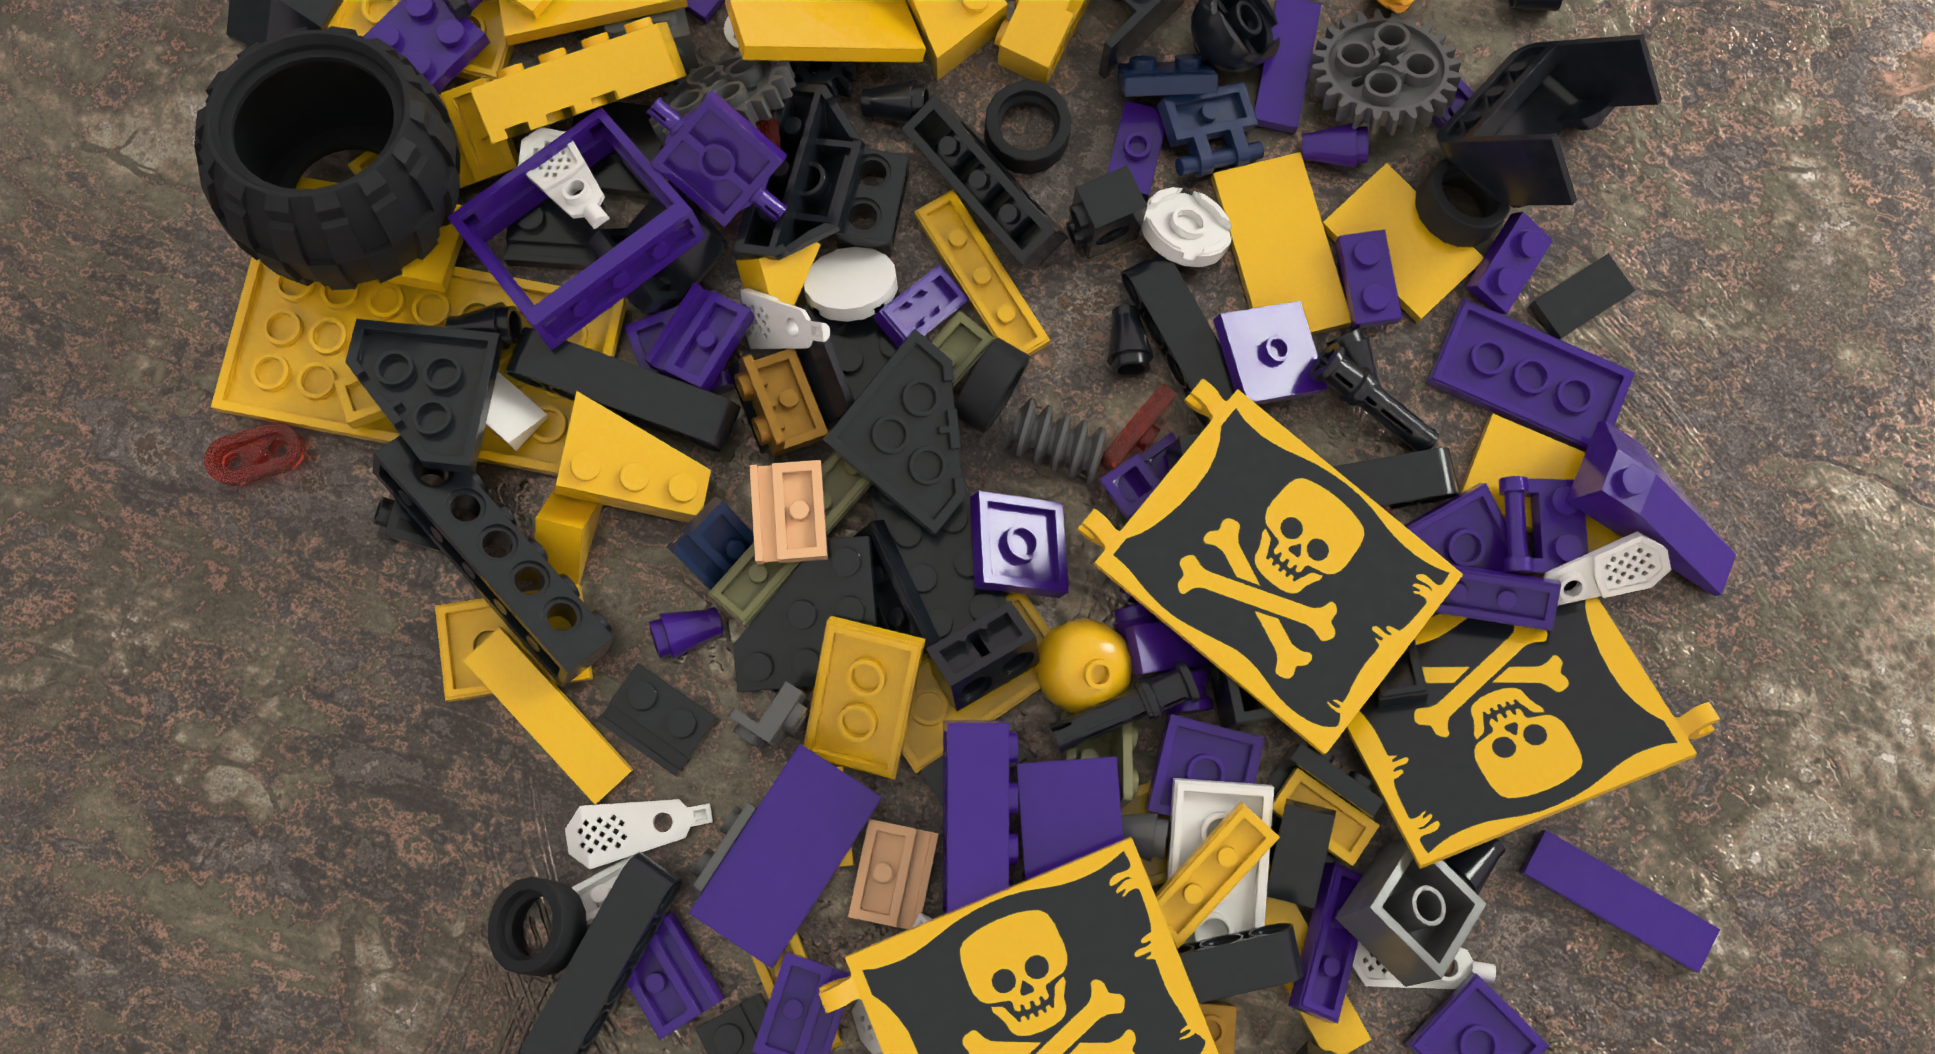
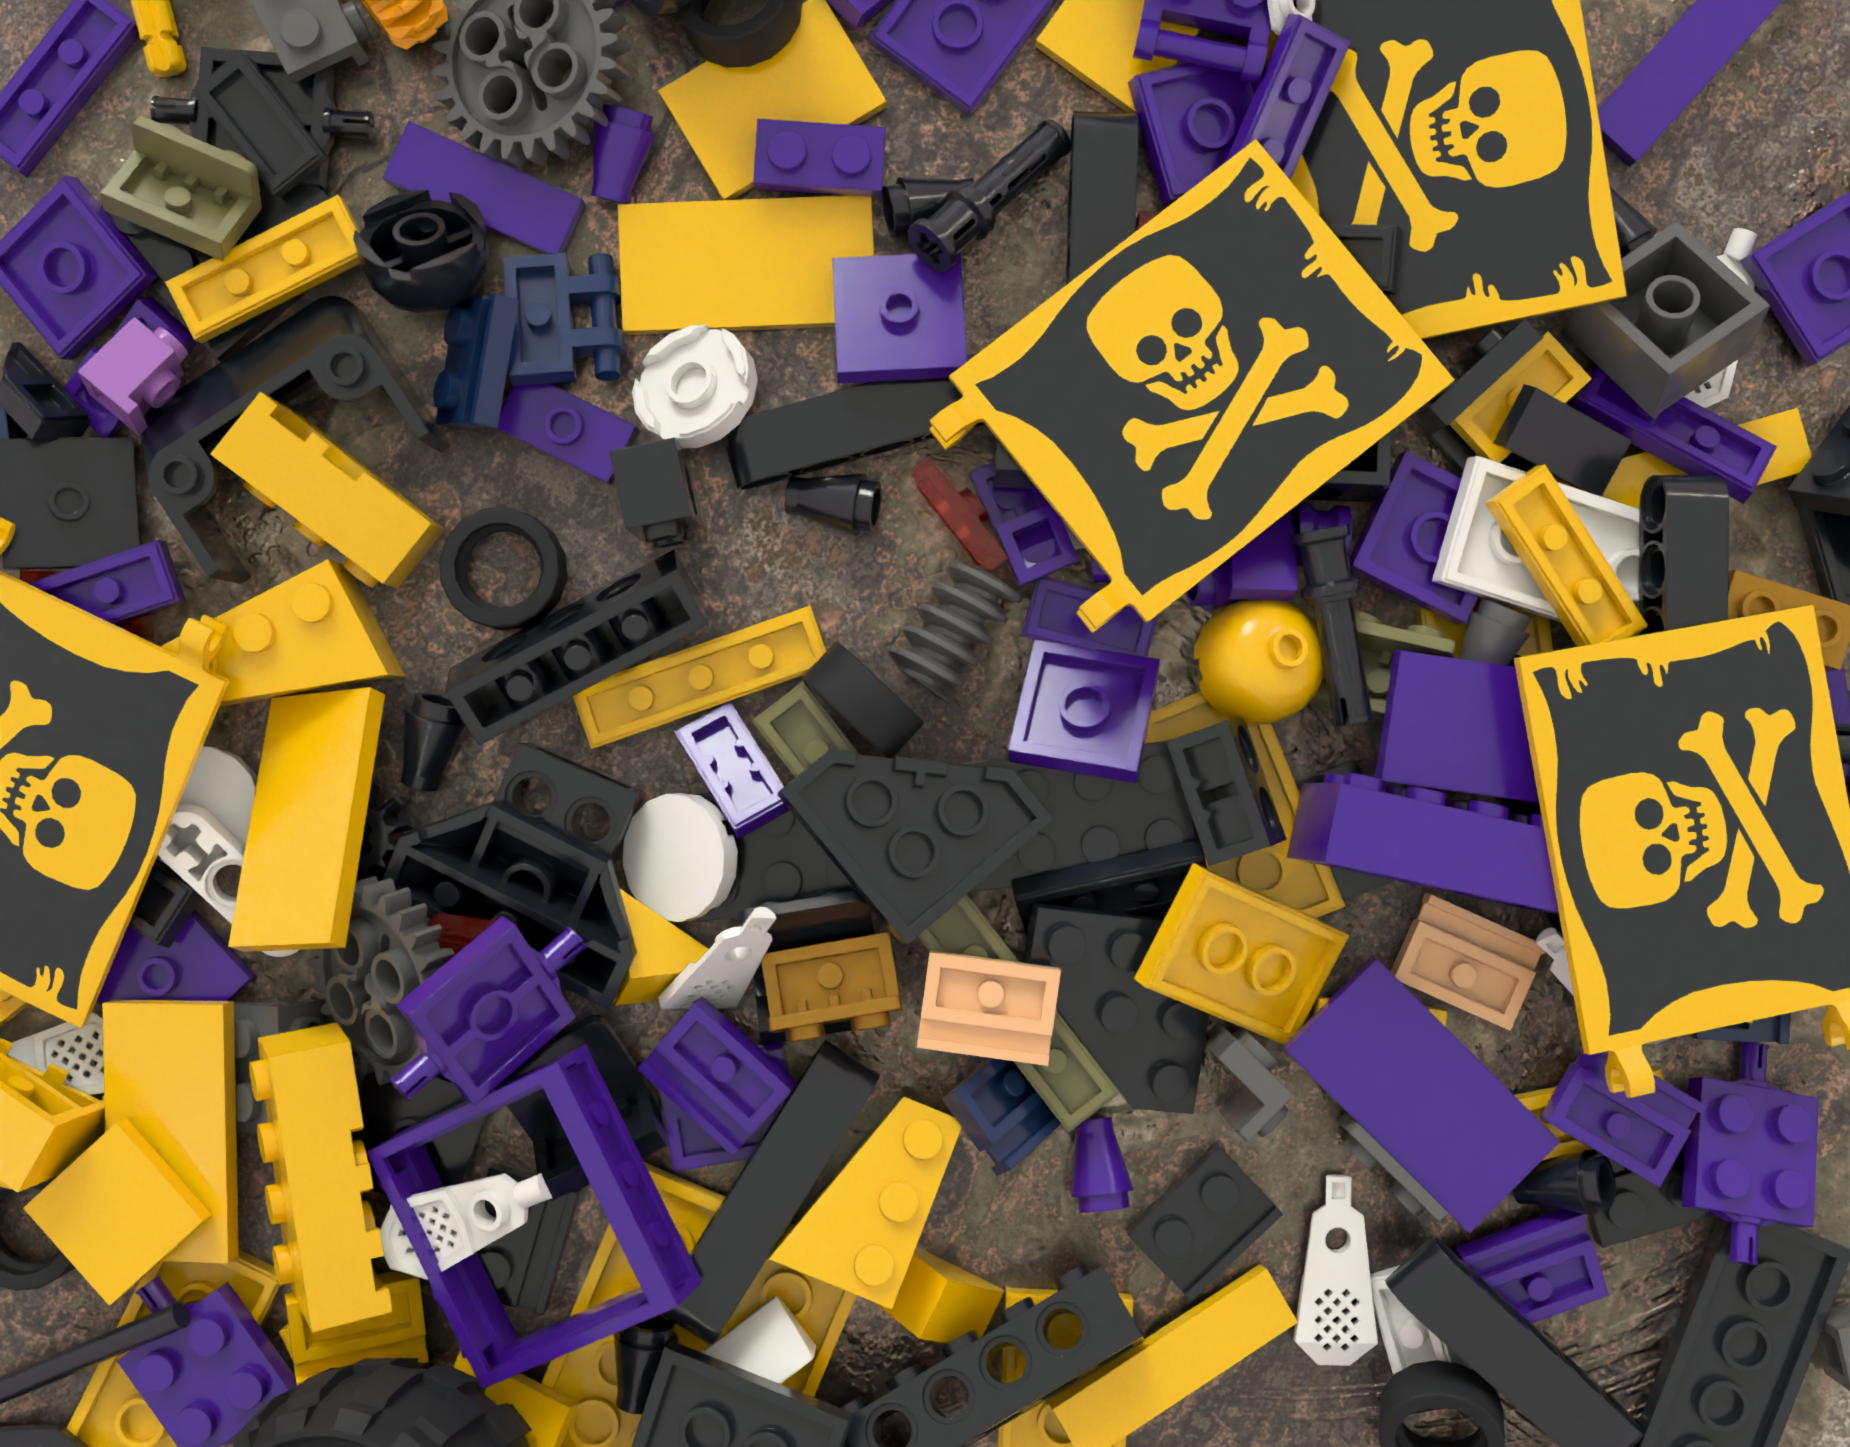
camera: 75 degrees left, 10 degrees up
none -> dark purple tile [1021,576,1158,657]
none -> black cone [1513,1150,1616,1216]

